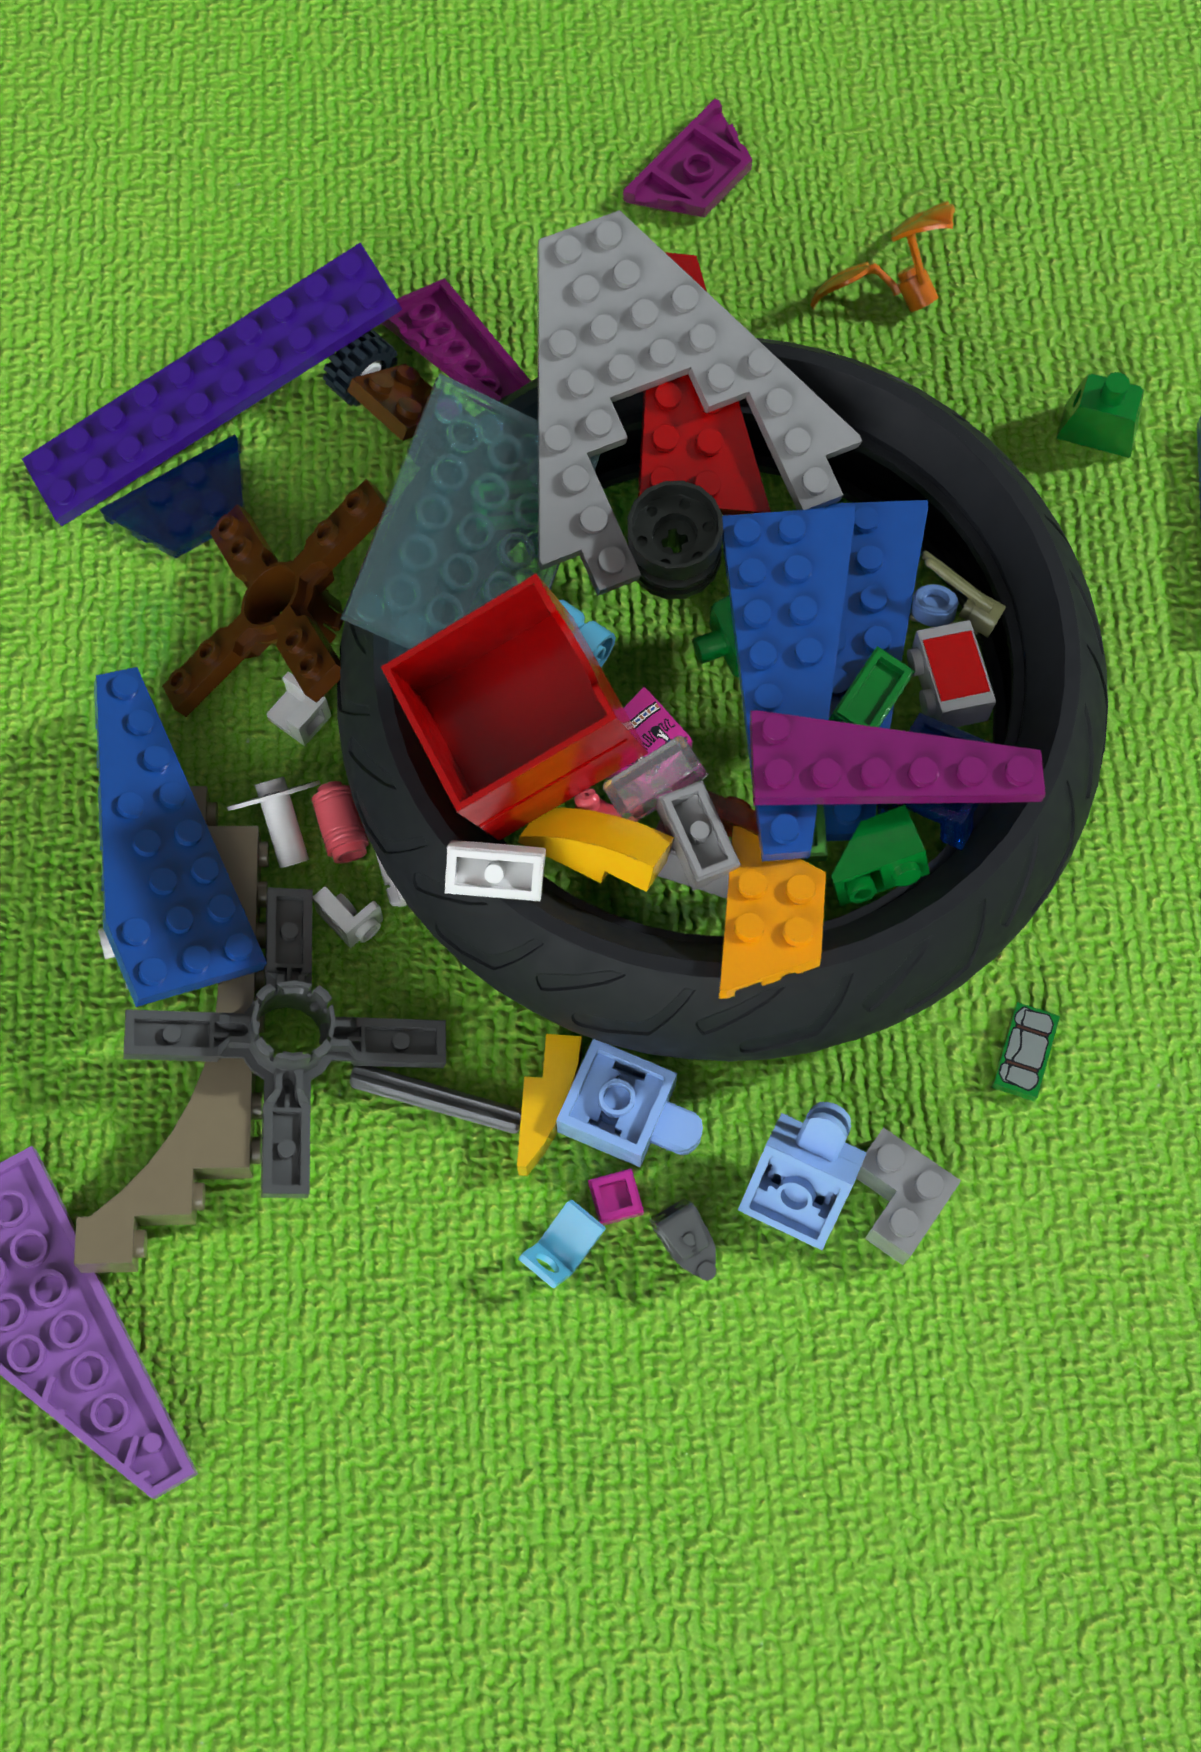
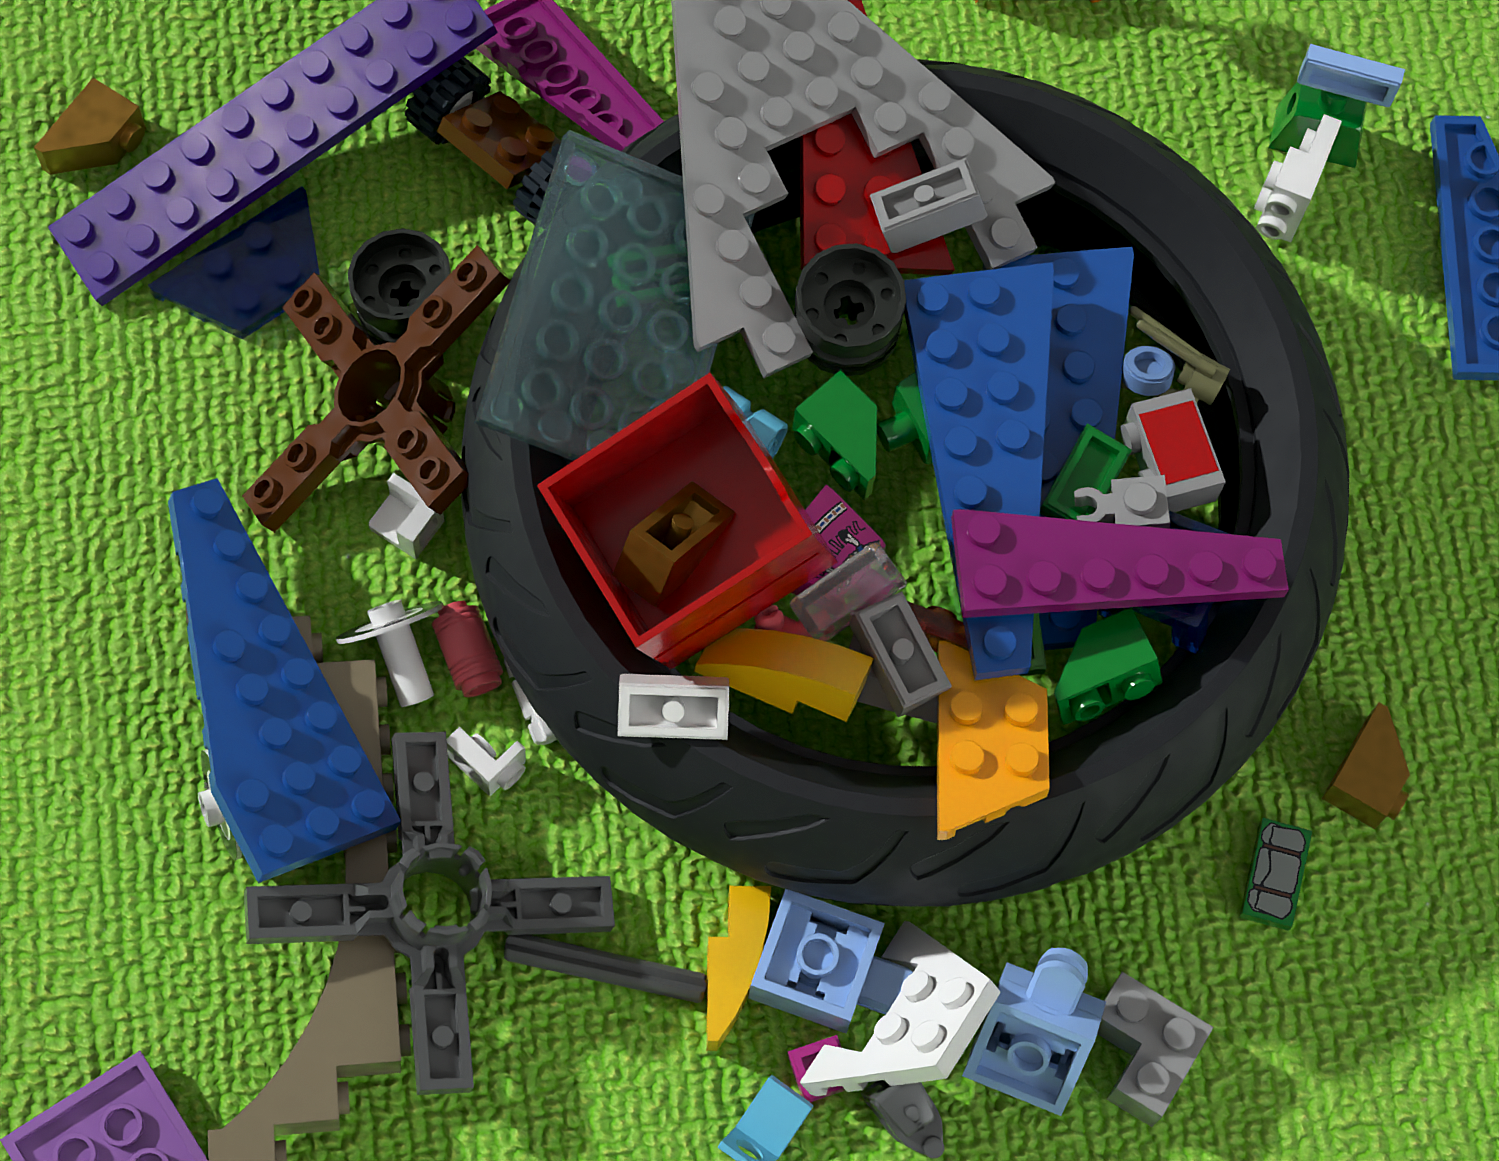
camera: 10 degrees left, 0 degrees up
none -> pearl gold slope [34,78,146,175]
none -> pearl dark grey wheel [347,228,452,345]
none -> pearl gold slope [612,481,735,607]
none -> green slope [792,370,877,500]
none -> white wing [800,921,1001,1096]
none -> light grey slope [870,158,988,253]
none -> light grey plate [1074,475,1170,529]
none -> white plate [1254,114,1342,243]
none -> light blue tile [1297,44,1405,108]
none -> pearl gold slope [1322,702,1410,829]

